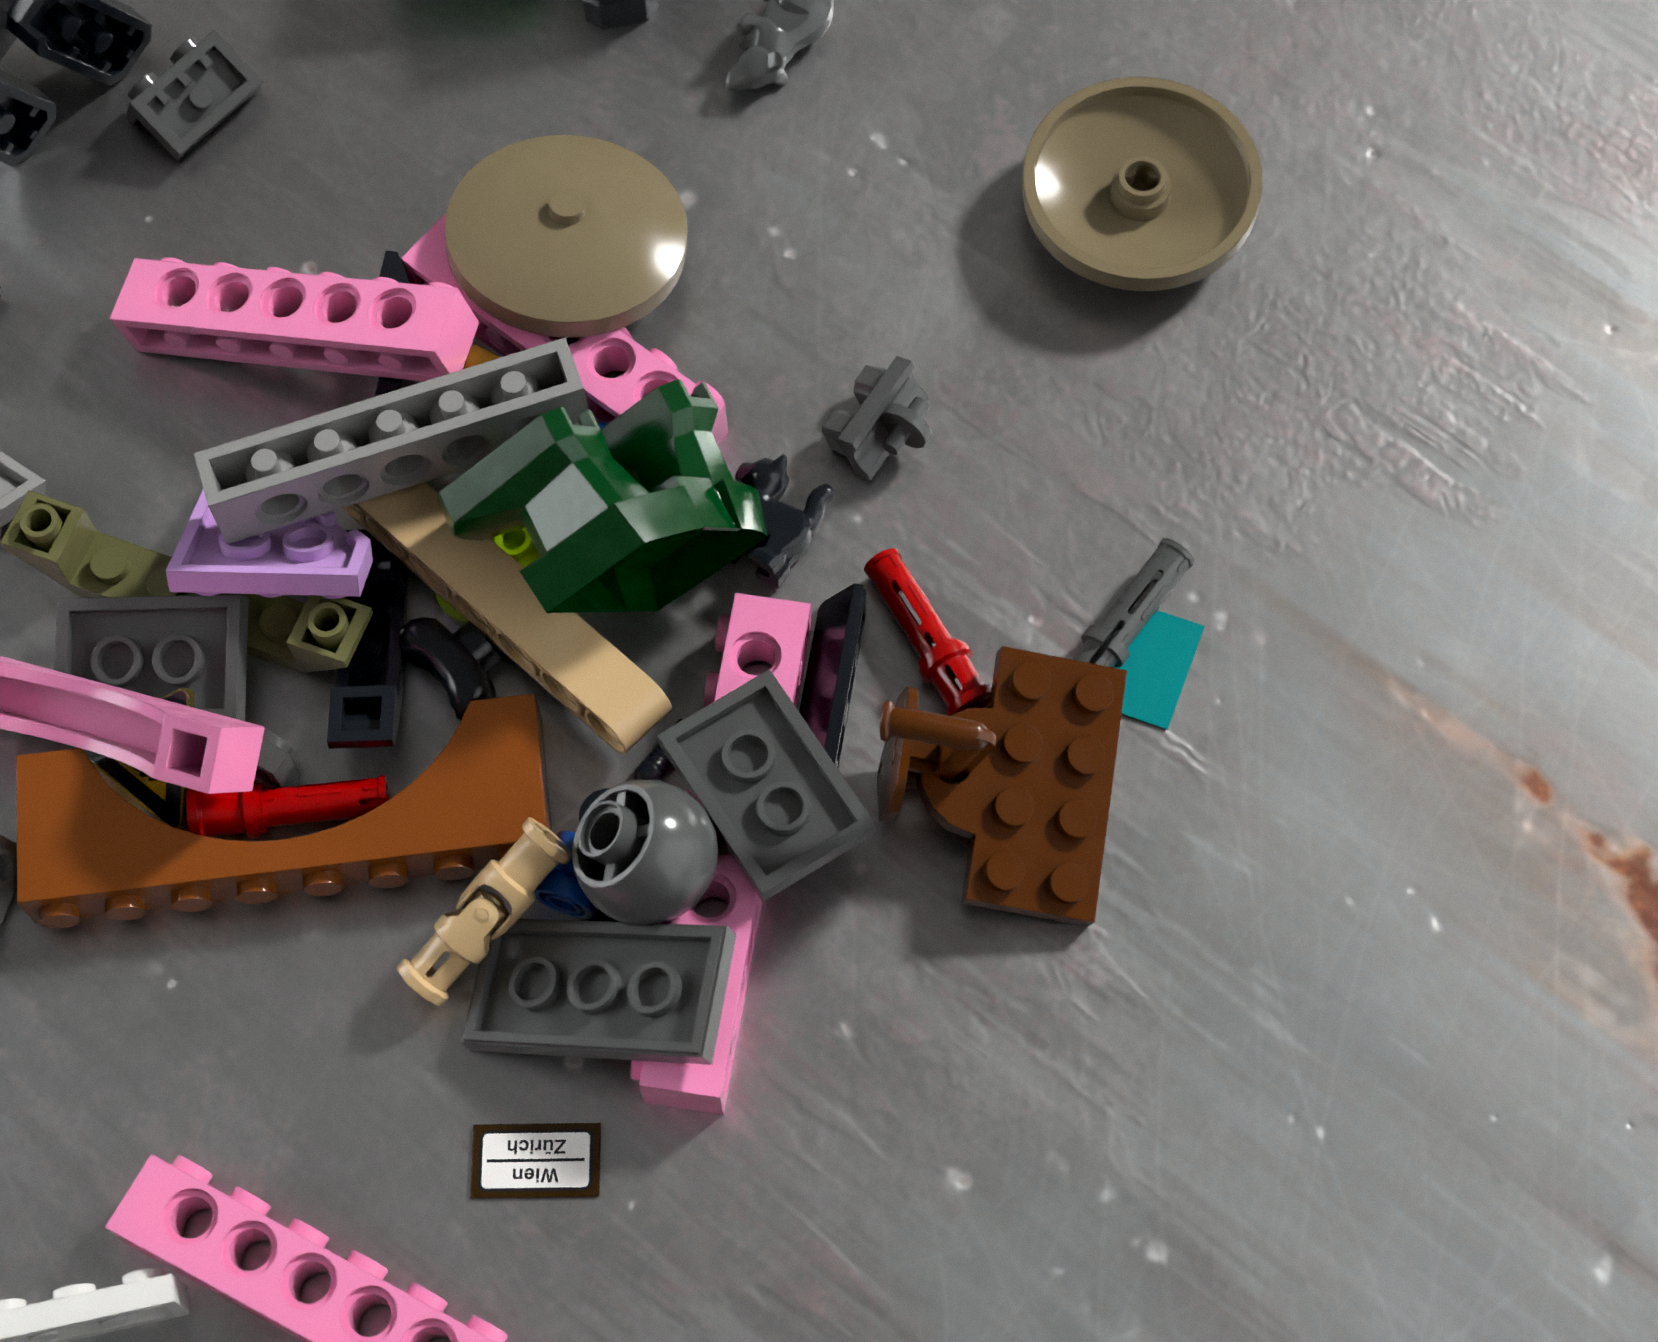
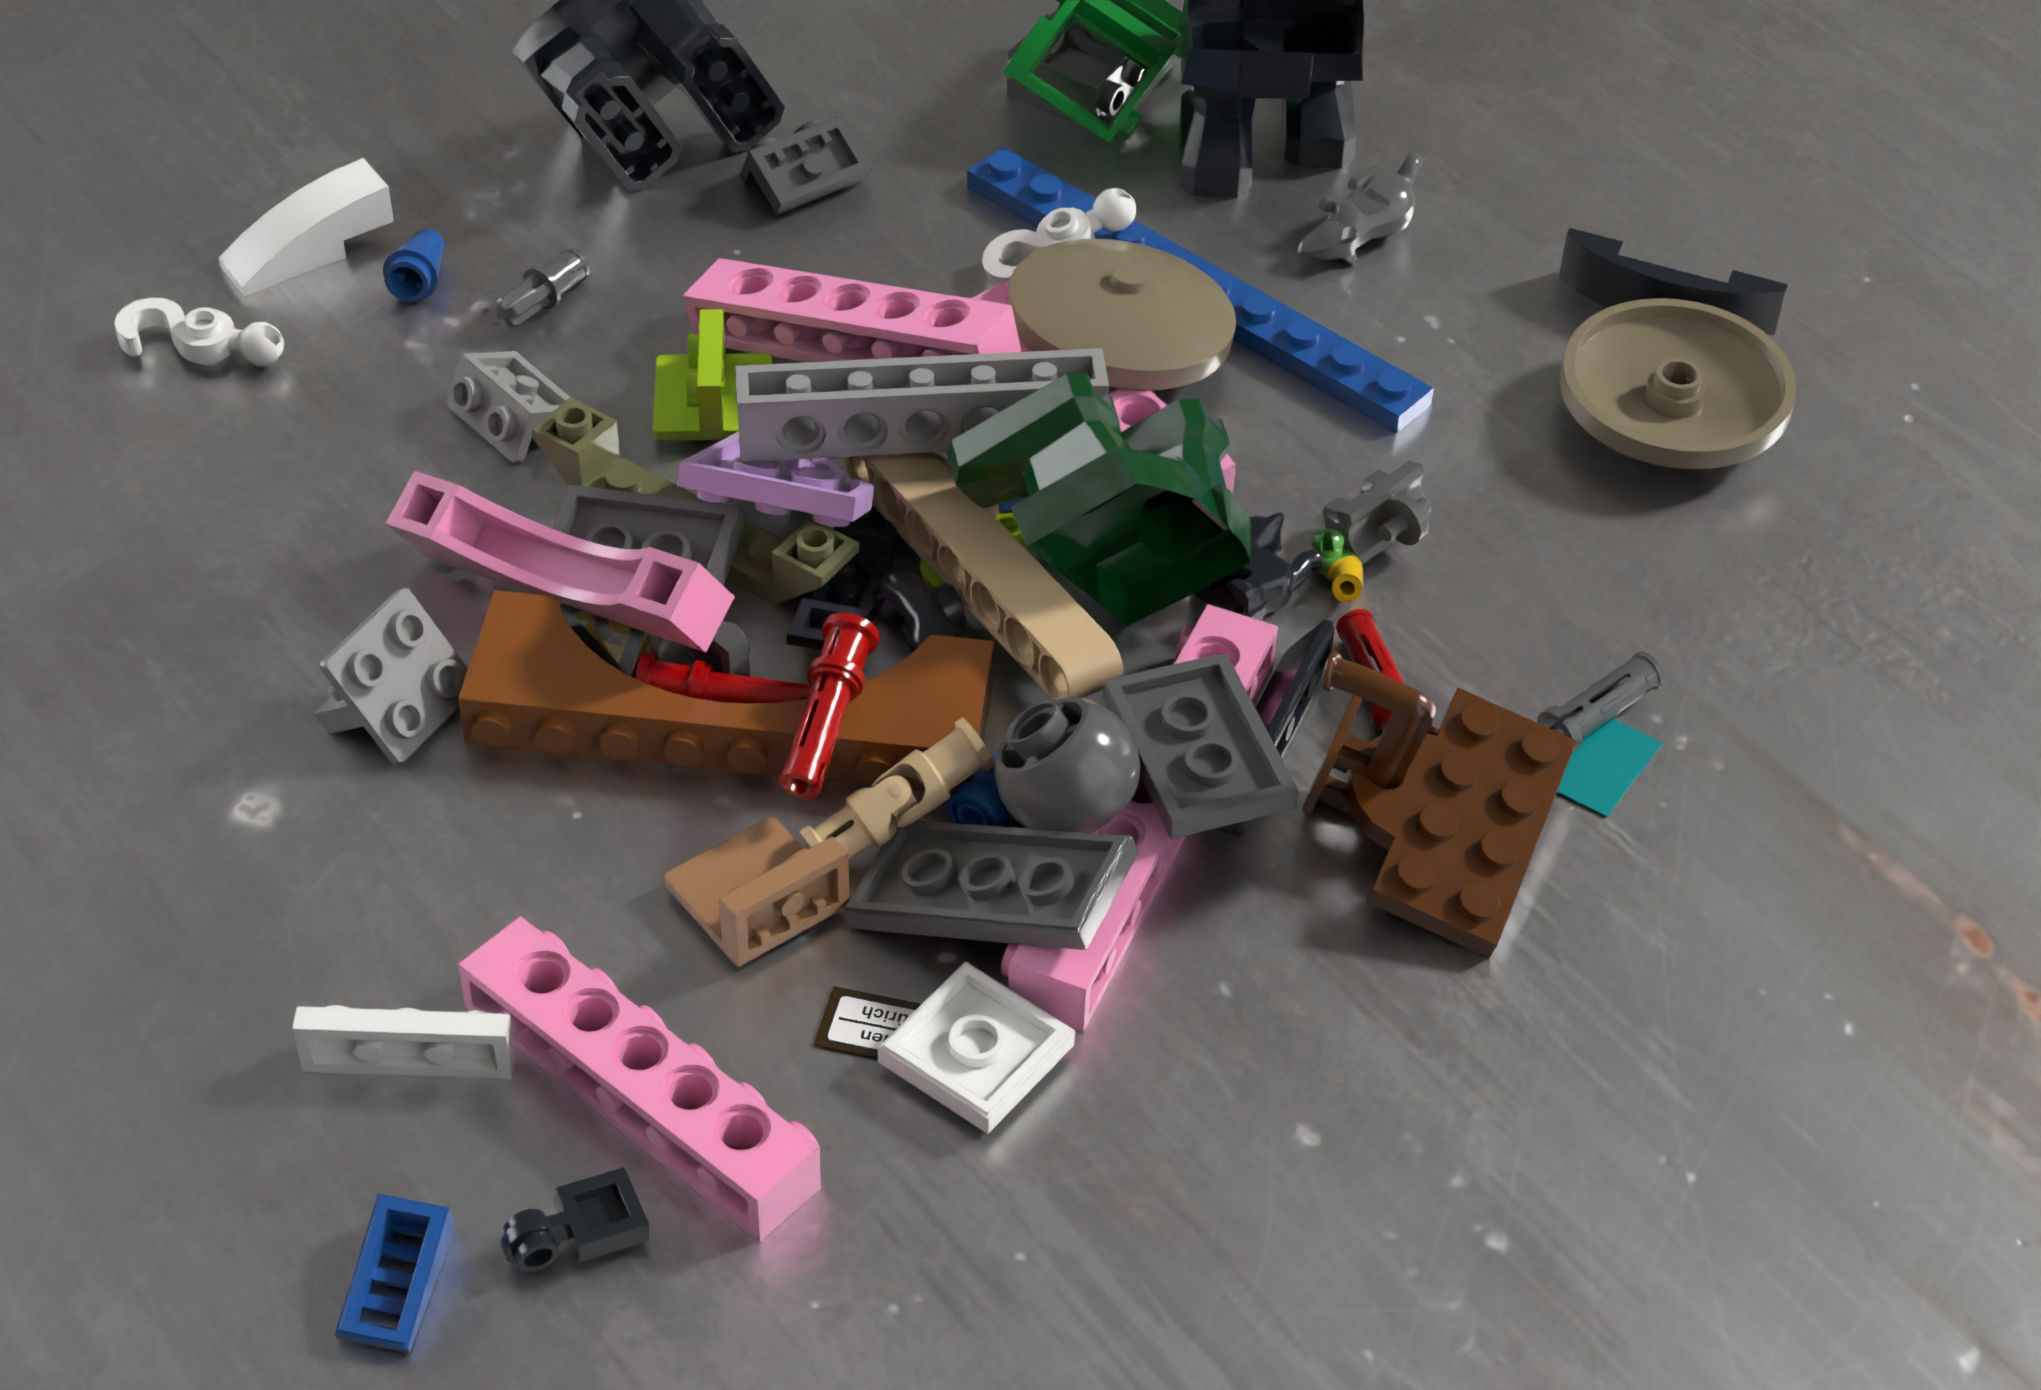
camera: 10 degrees right, 20 degrees down
none -> lime bracket [653,309,772,441]
none -> medium nougat bracket [664,817,849,967]
none -> red pin [779,612,880,799]
none -> white plate [878,961,1075,1134]
none -> blue plate [967,147,1434,433]
none -> white piece [982,188,1136,287]
none -> arm [1311,529,1363,602]
none -> black slope [1559,228,1788,335]

